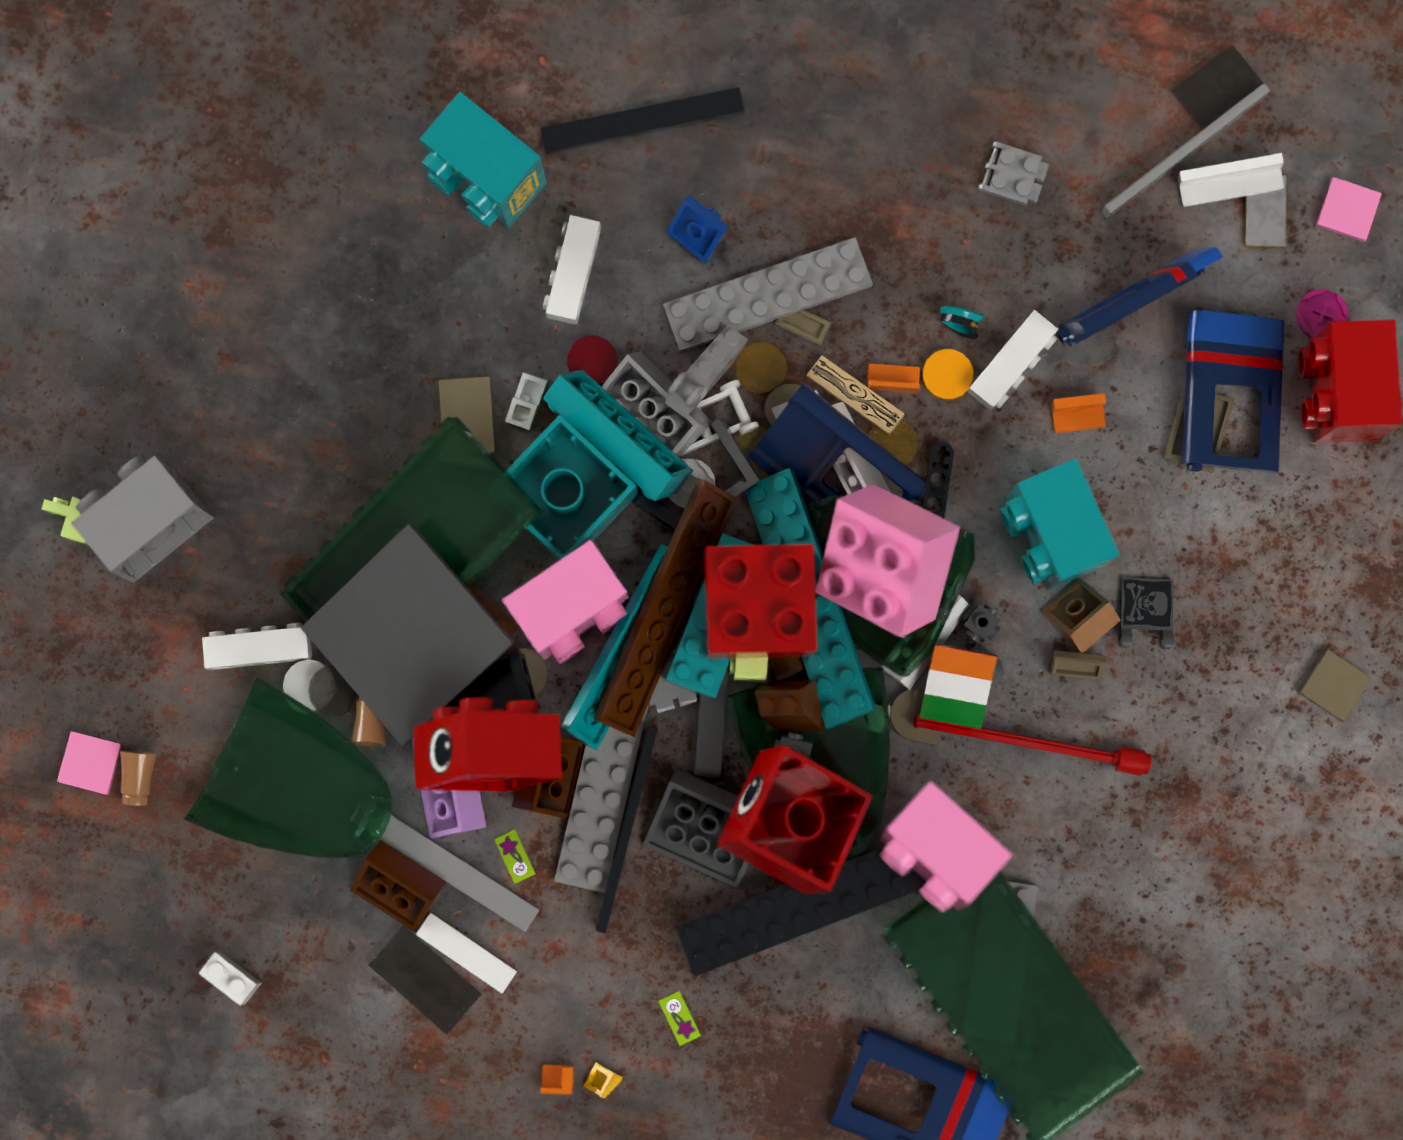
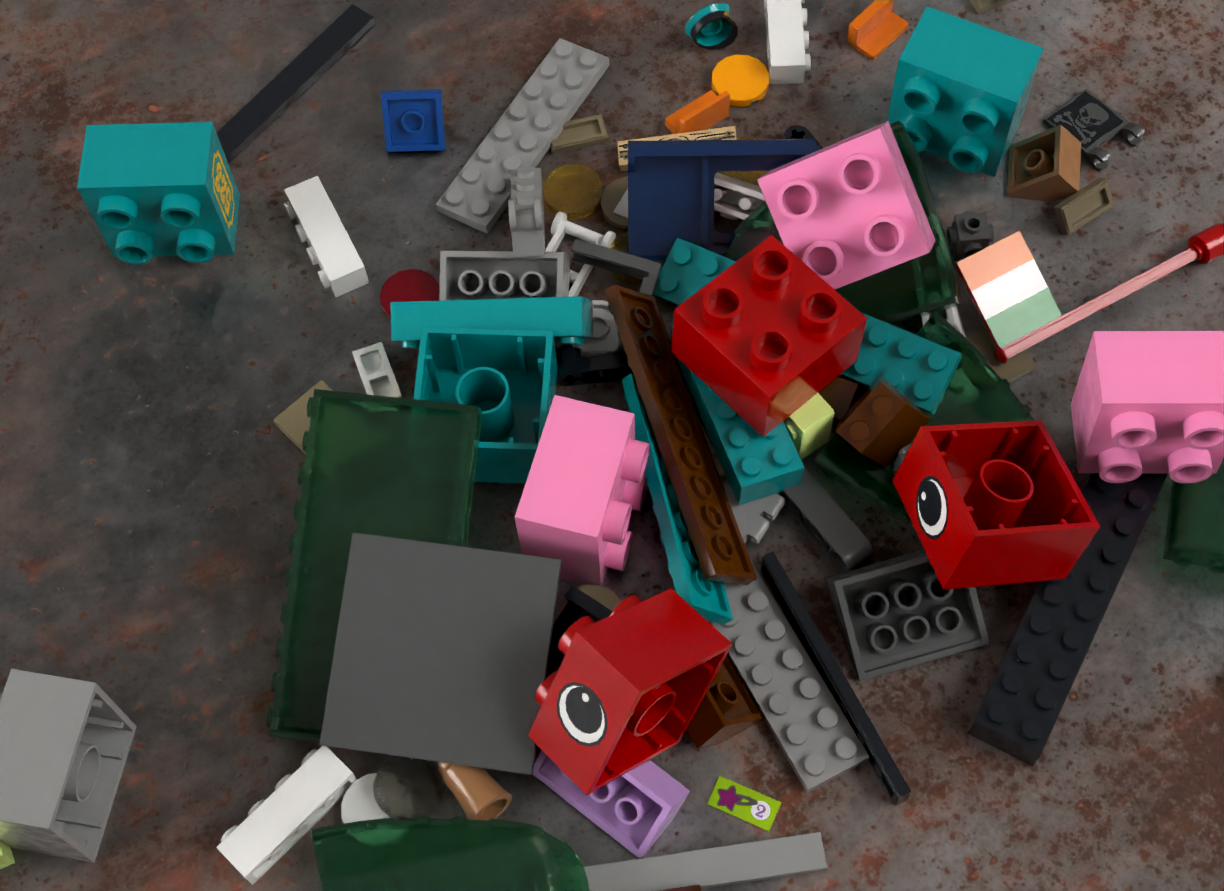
camera: 40 degrees left, 20 degrees down
lime sticker [658,991,701,1046] -> none

